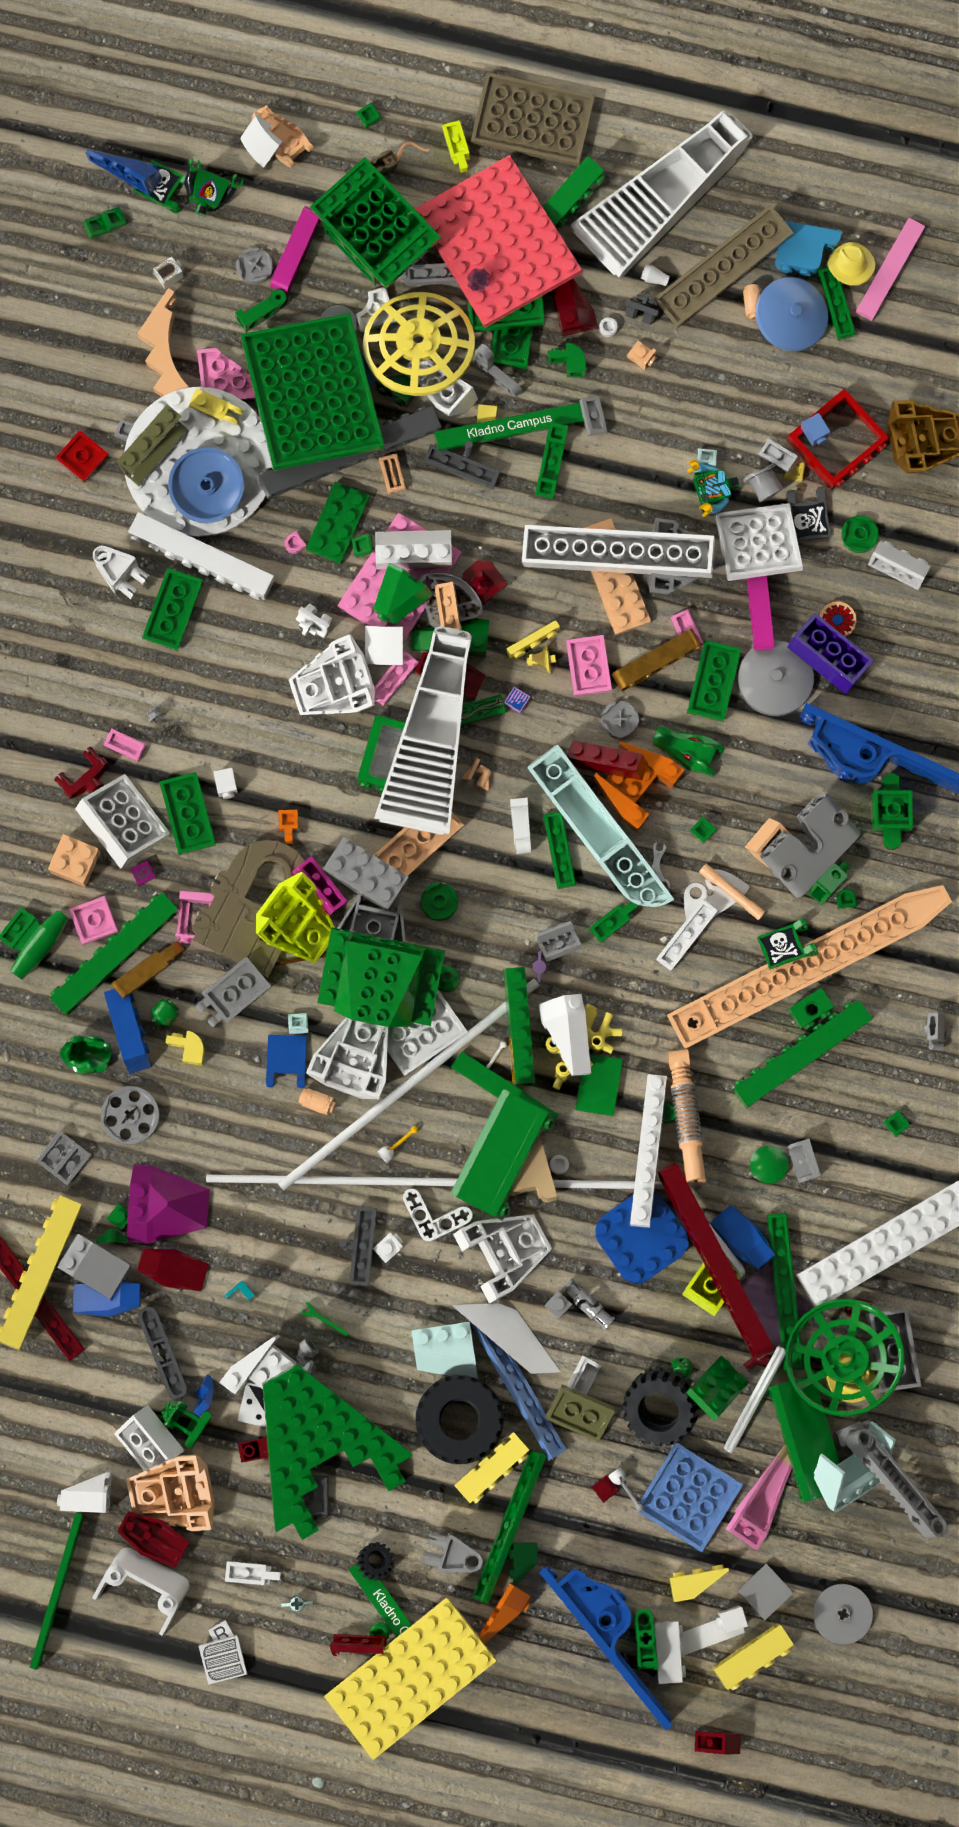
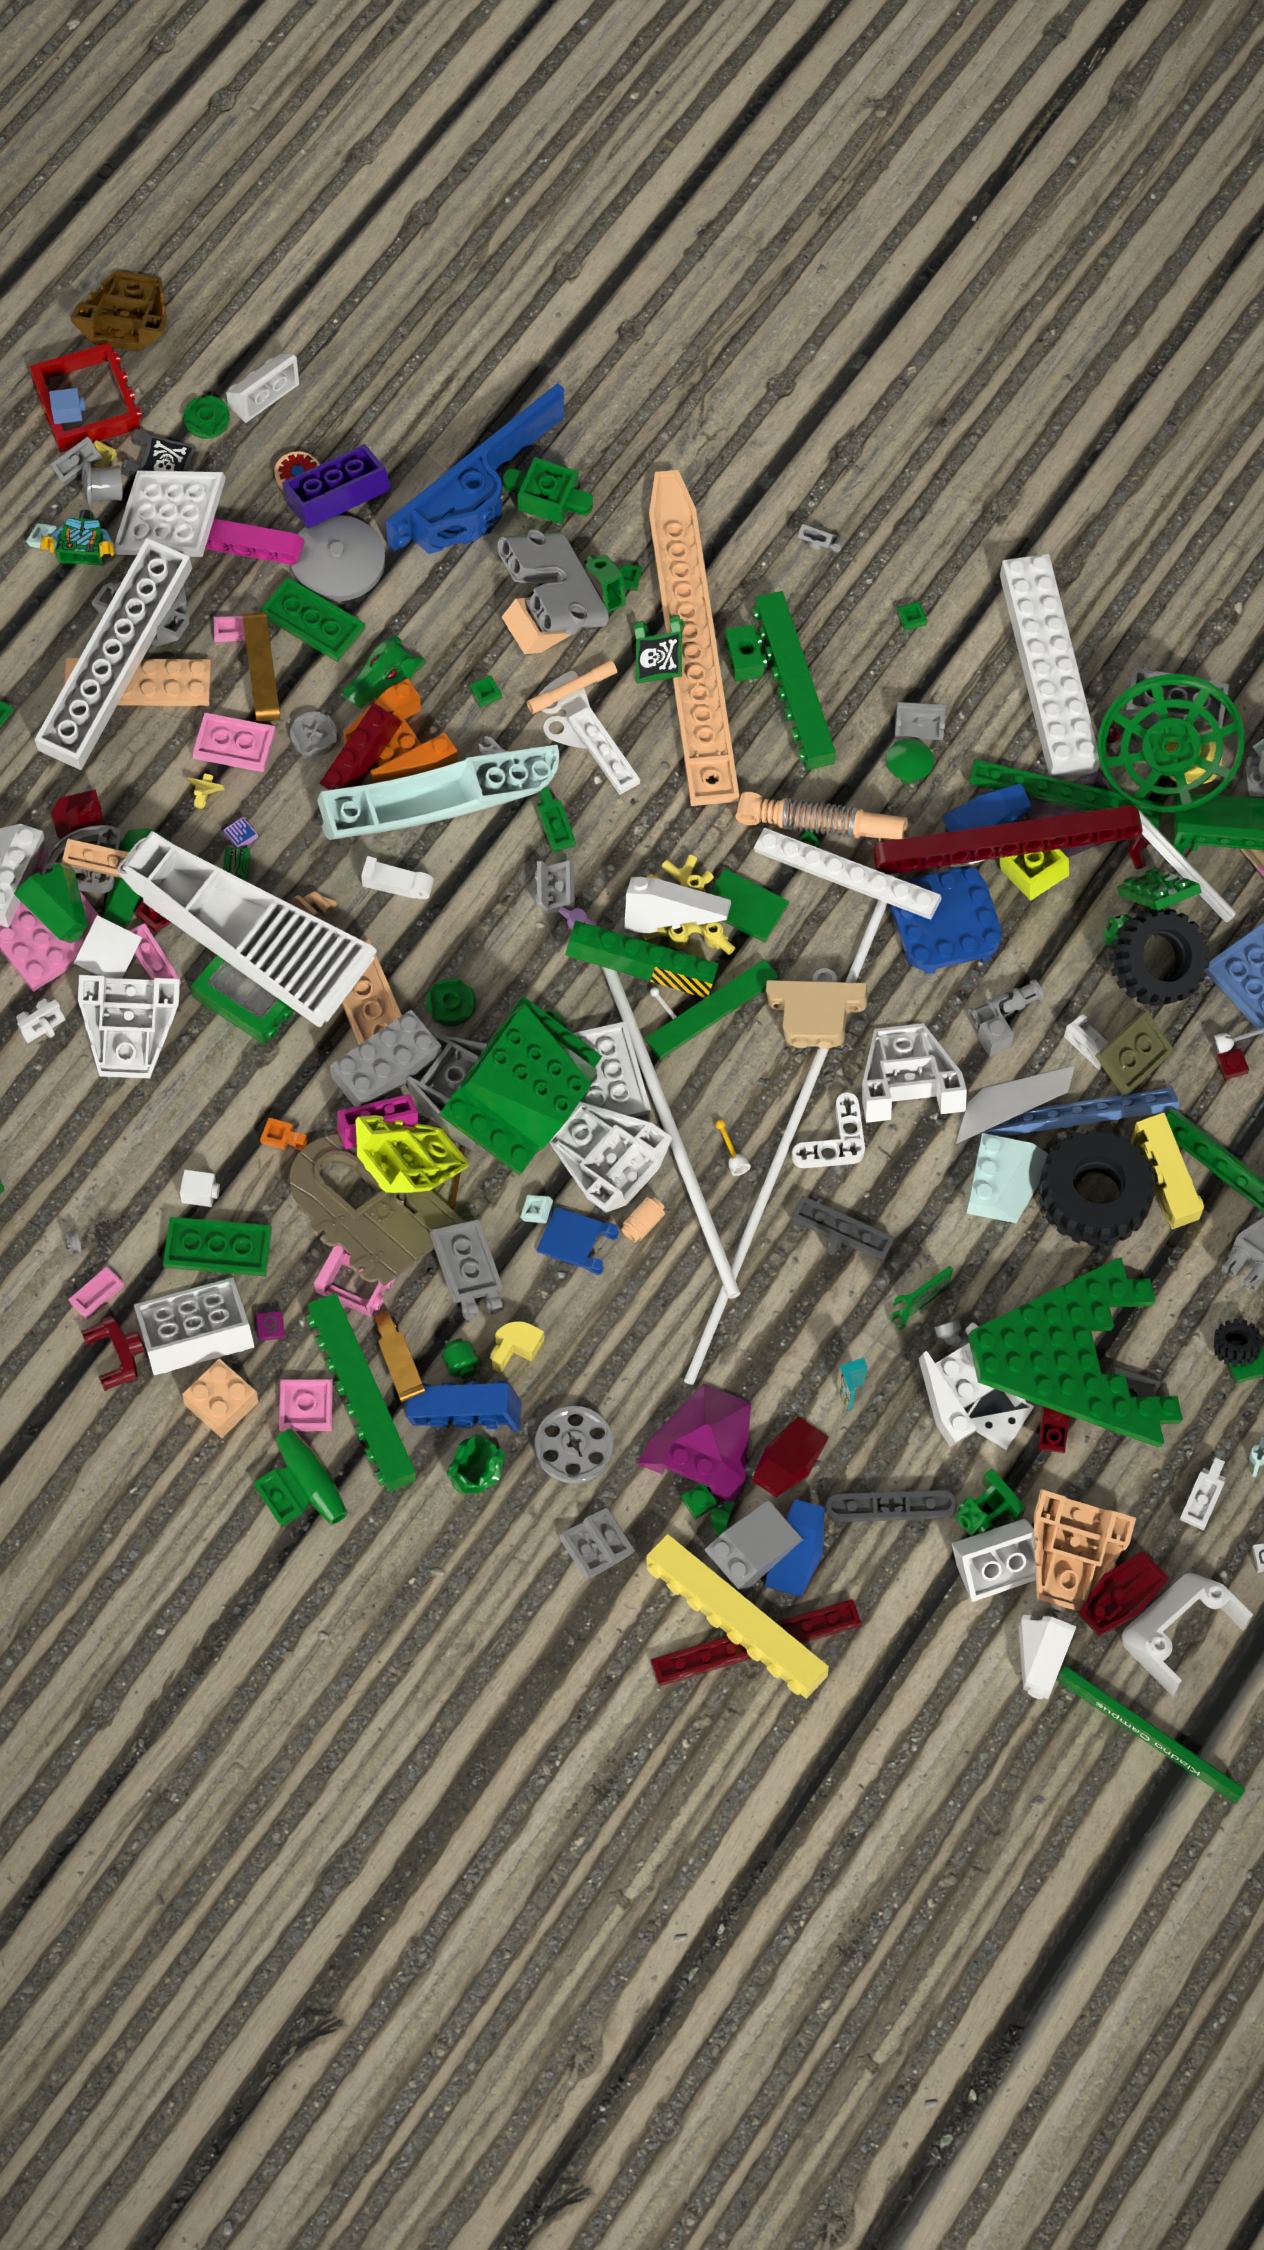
camera: 70 degrees left, 15 degrees down
blue slope [193,1374,213,1417] -> none
white bracket [373,1233,403,1263] -> none
green windscreen [450,1089,556,1221] -> none
light yellow plate [507,620,560,659] -> none
green tile [543,811,576,890] -> none

